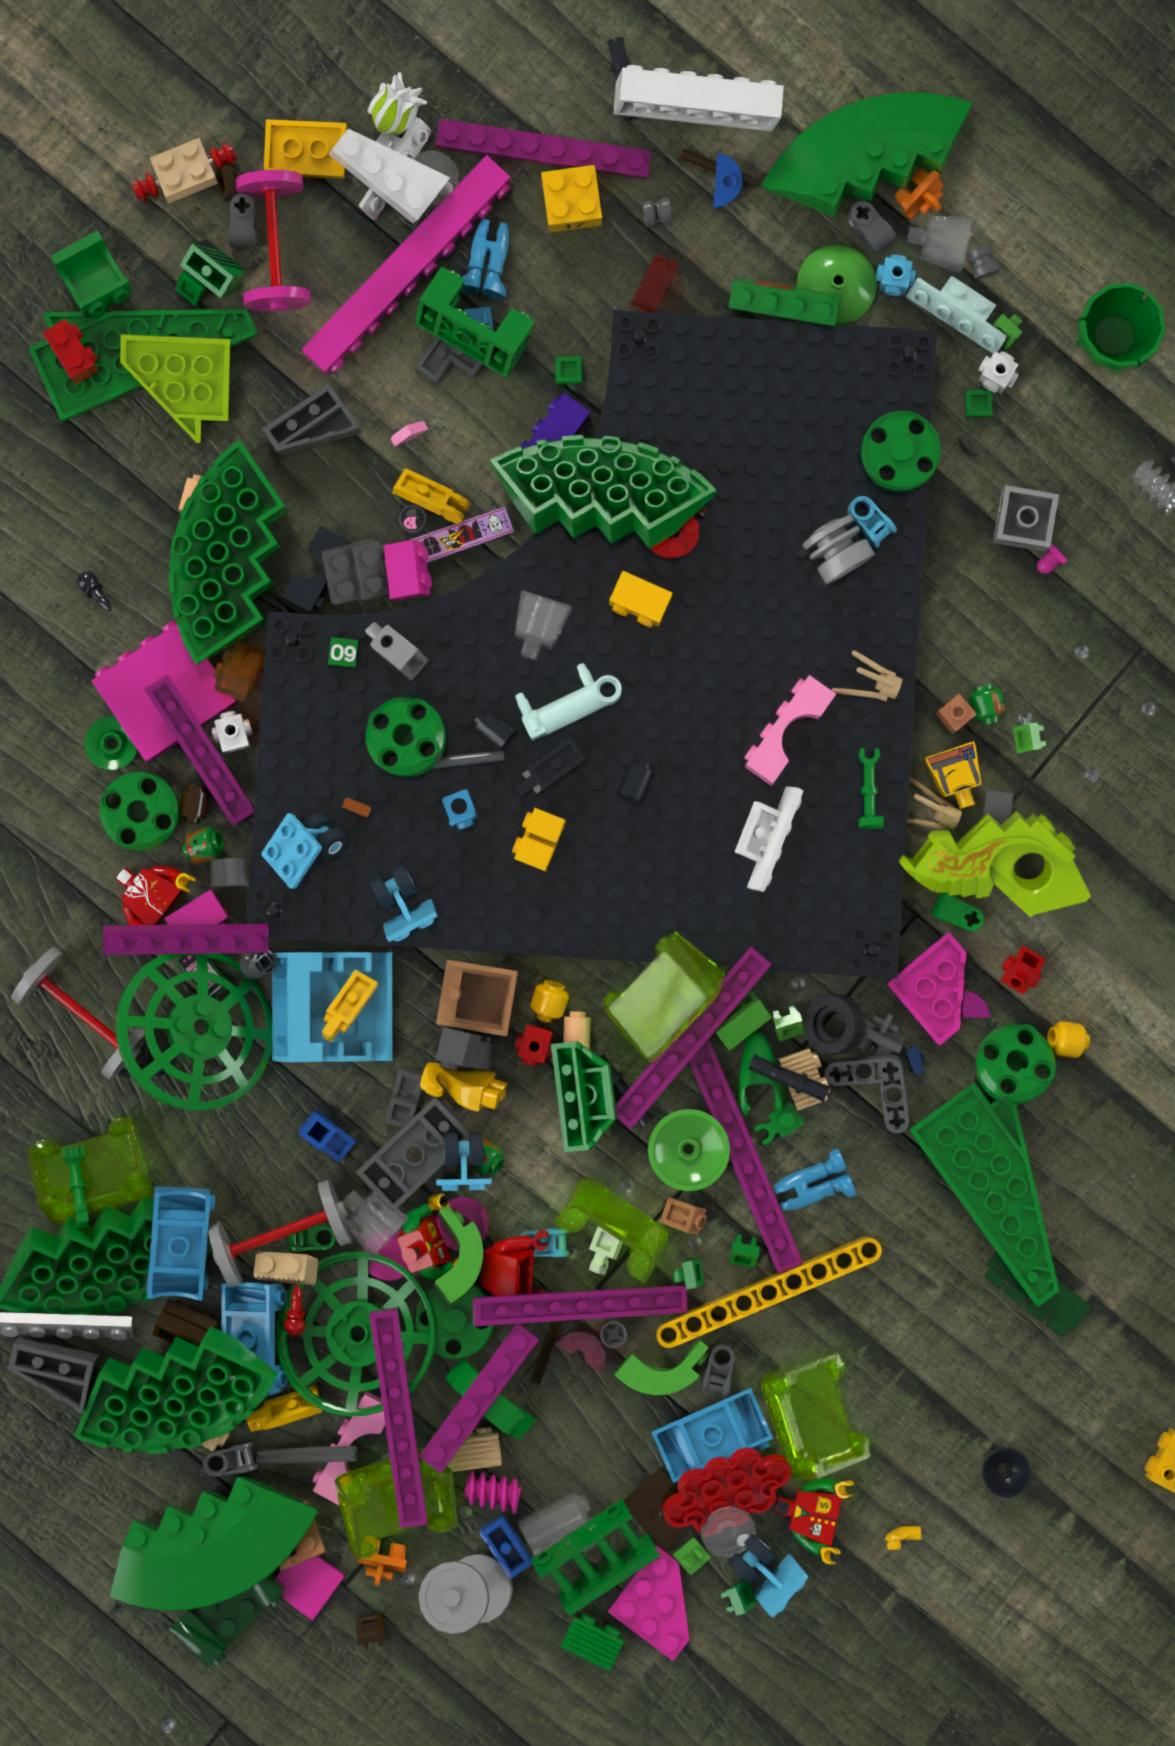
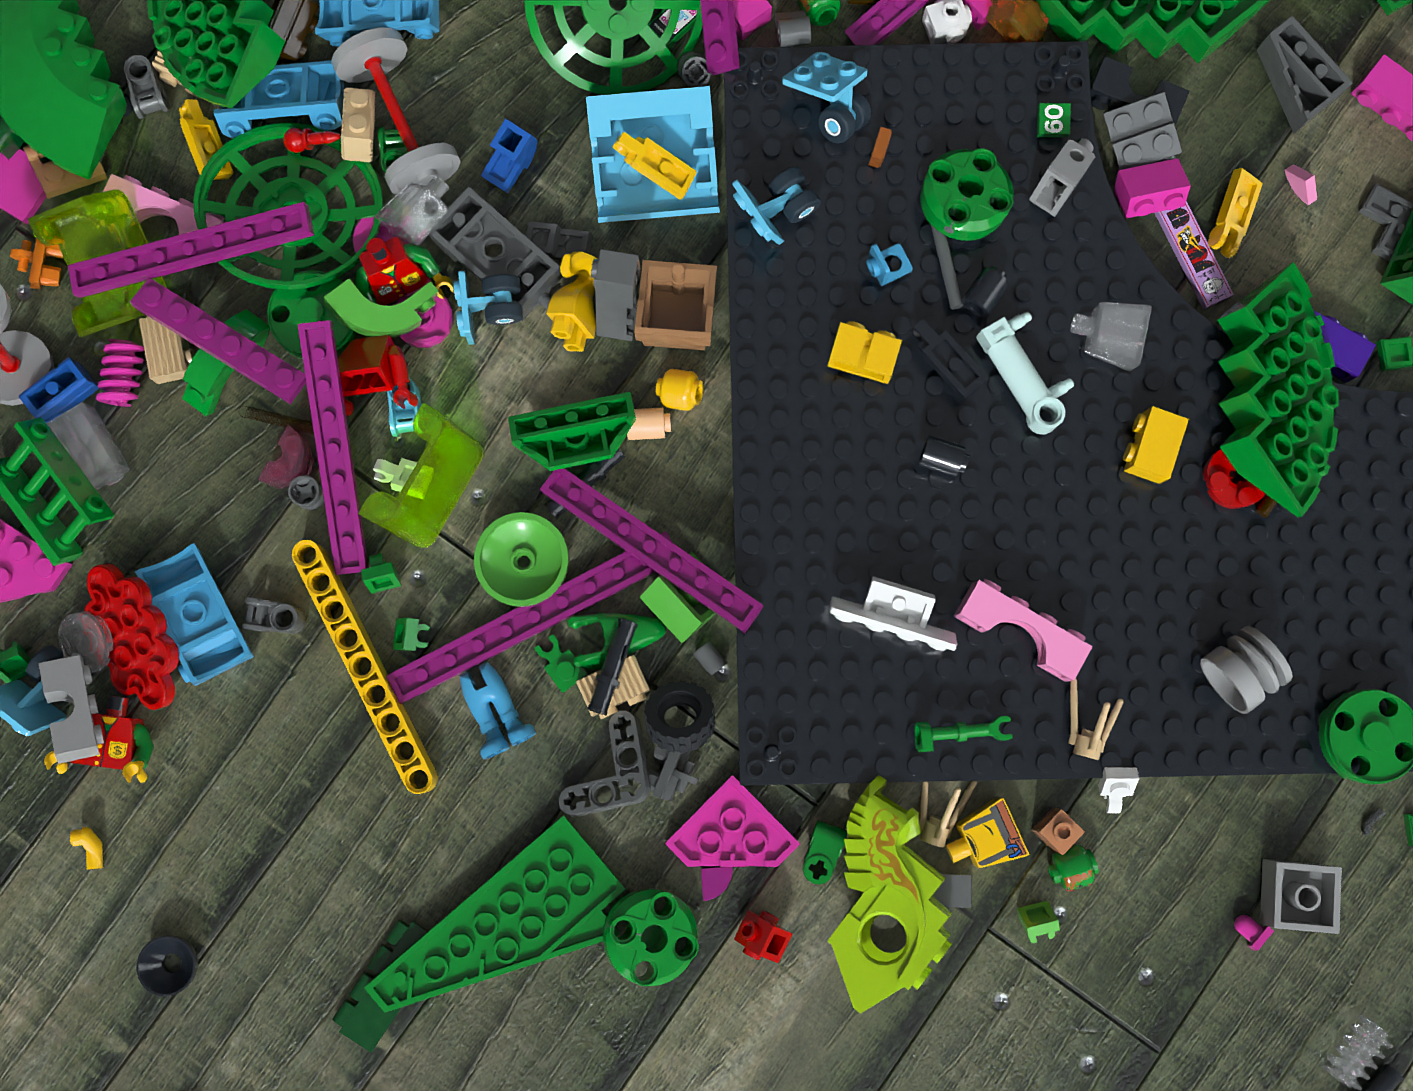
camera: 90 degrees right, 5 degrees down
dark grey axle [256,1446,358,1464] -> none
tile [399,505,426,533] -> none
green head [467,1136,505,1176] -> none
red brick [514,1024,555,1067] -> none
clear neon green windscreen [603,931,724,1063] -> none
bright green arch [614,1338,709,1395] -> none
dark brown piece [624,1467,693,1551] -> none
nougat bracket [660,1197,706,1235] -> none
bright green tile [673,1536,711,1575] -> none
clear neon green windscreen [761,1352,871,1479] -> none
bright green tile [773,1005,805,1042] -> none
medium azure piece [847,496,897,549] -> none
dark blue tile [904,1046,925,1075] -> none
yellow head [1047,1021,1090,1058] -> none
none -> light grey arch [38,655,104,764]
none -> dark grey hinge [693,641,728,676]
none -> white plate [1098,767,1139,813]

